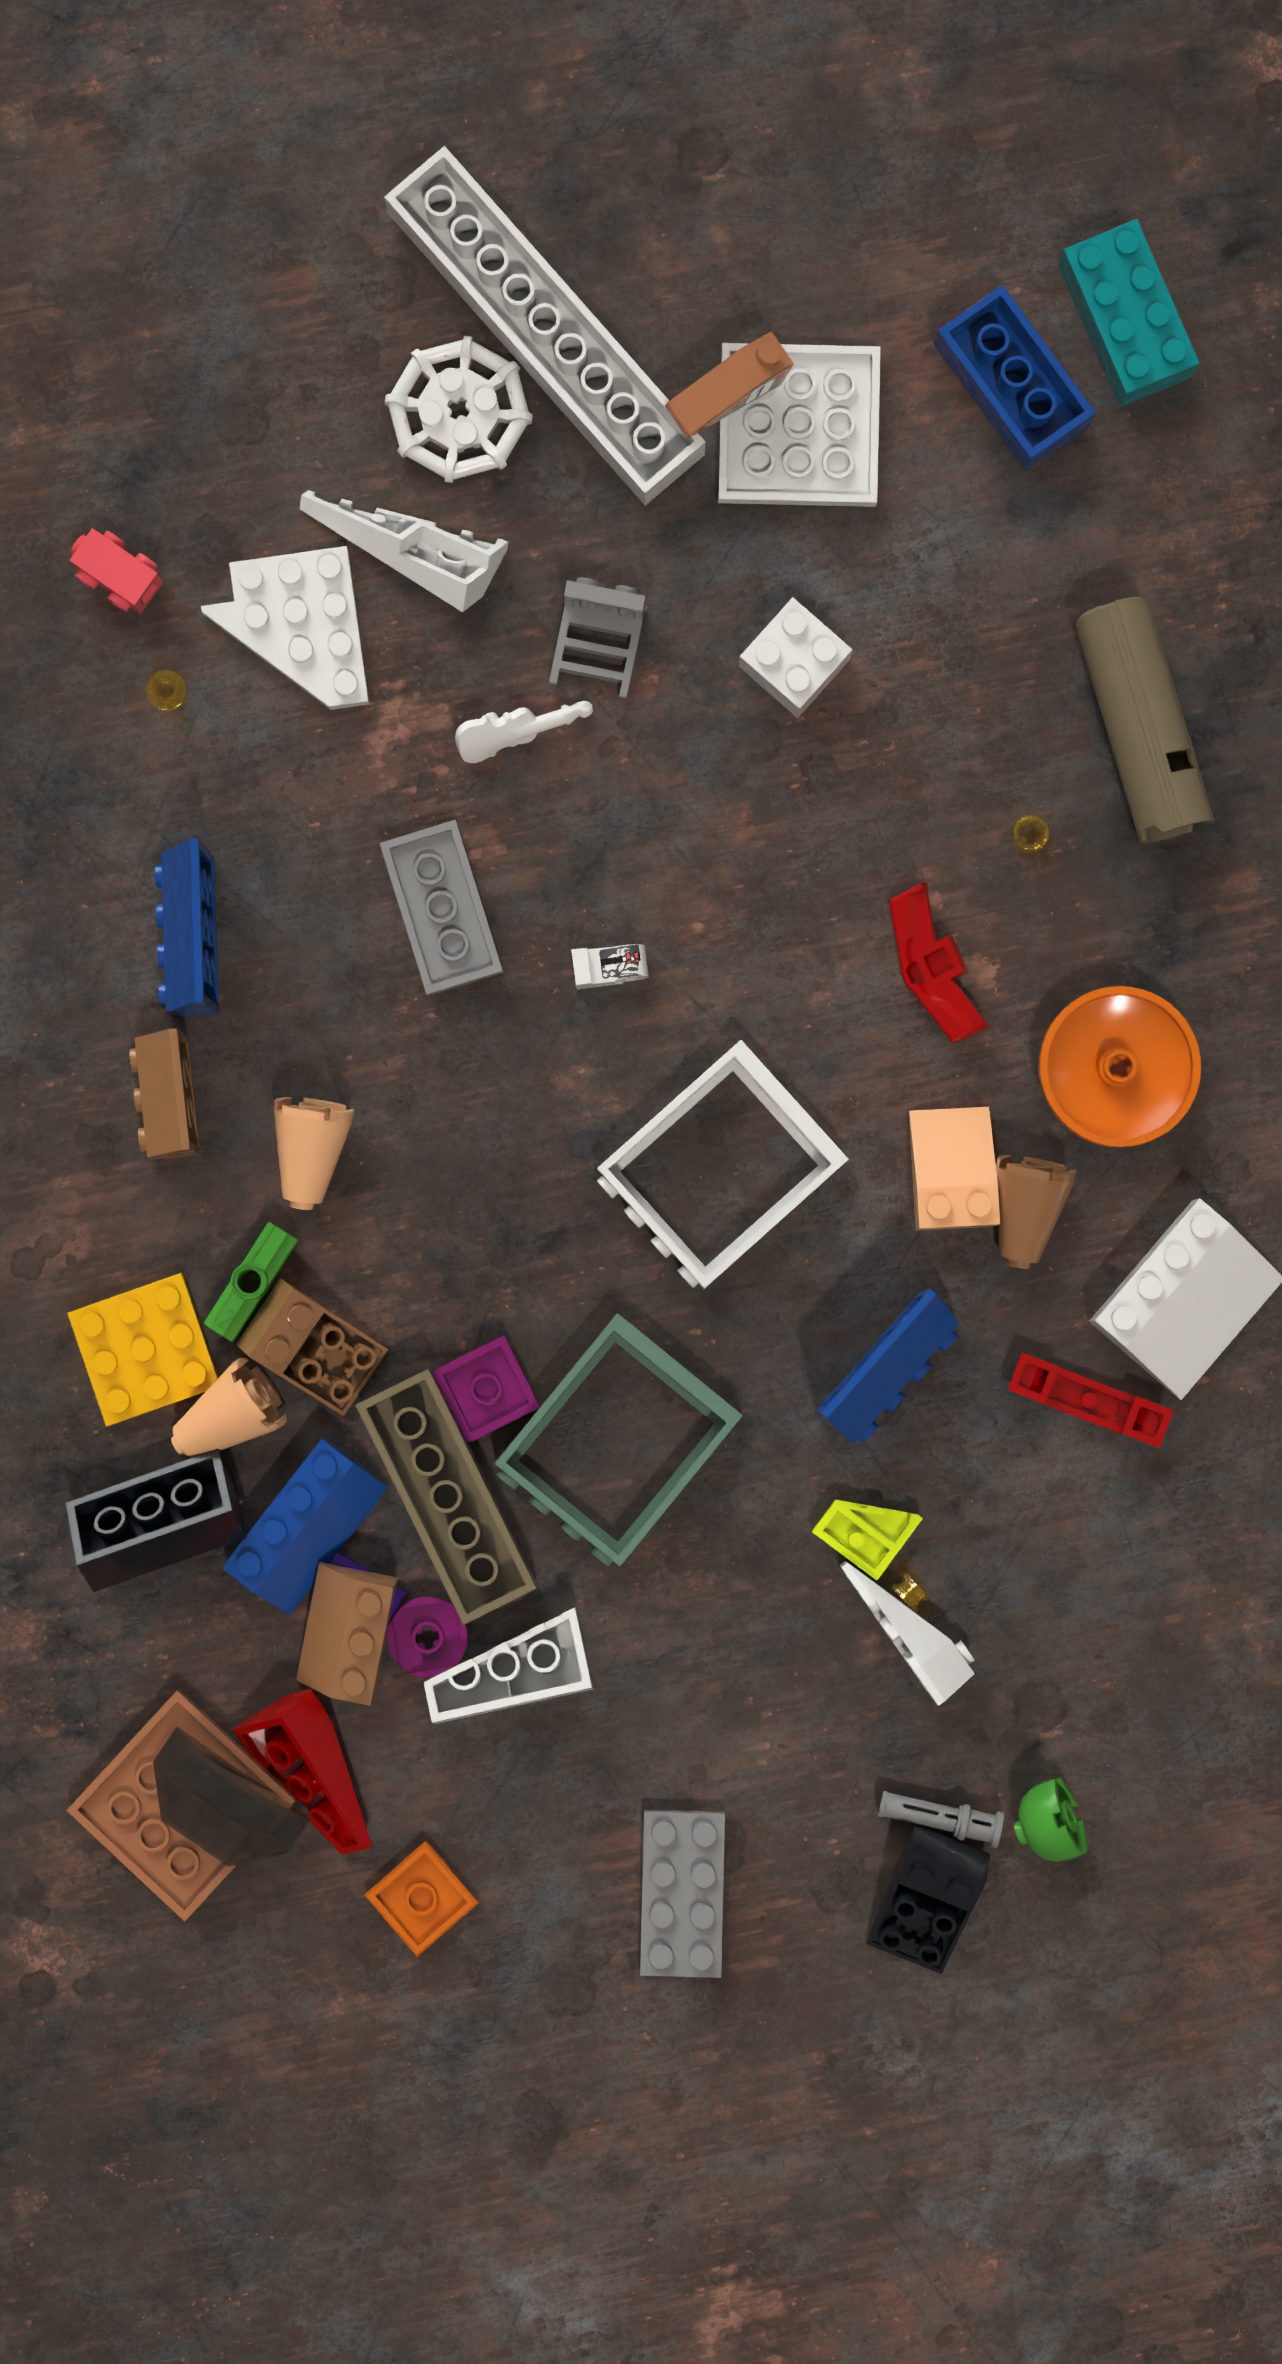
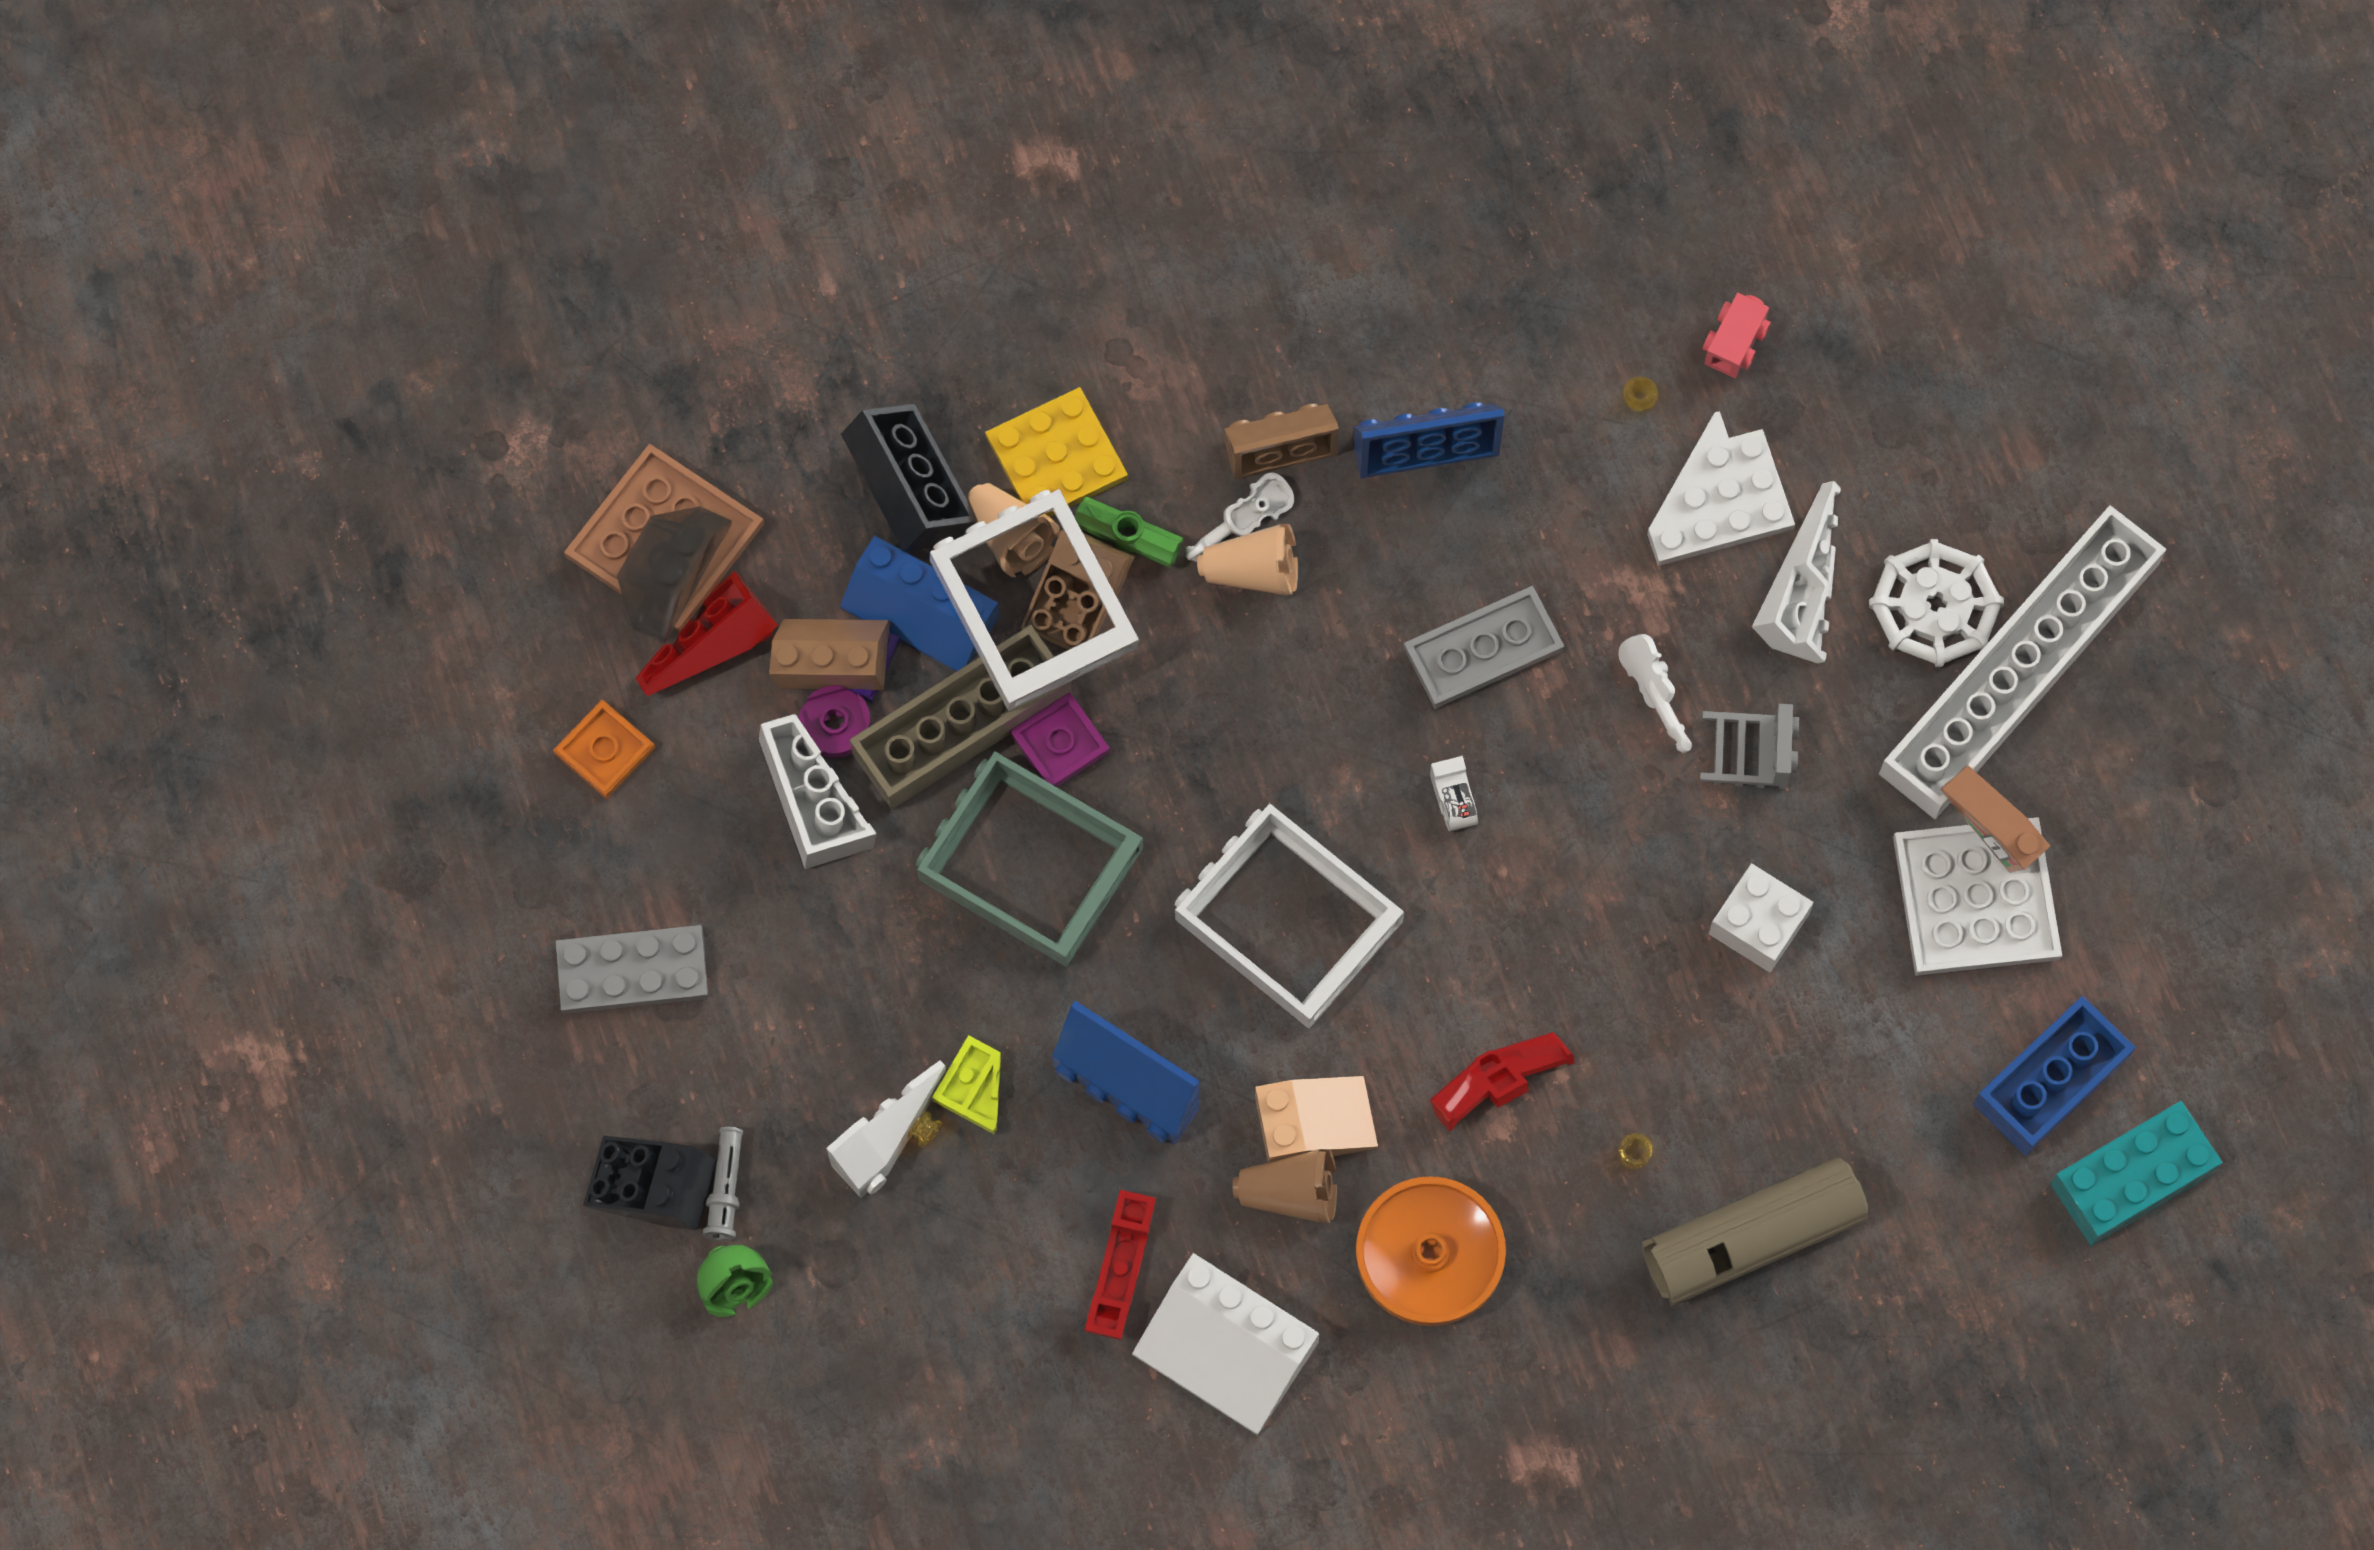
camera: 80 degrees right, 15 degrees down
none -> white window [930,489,1139,711]
none -> white piece [1185,472,1294,562]

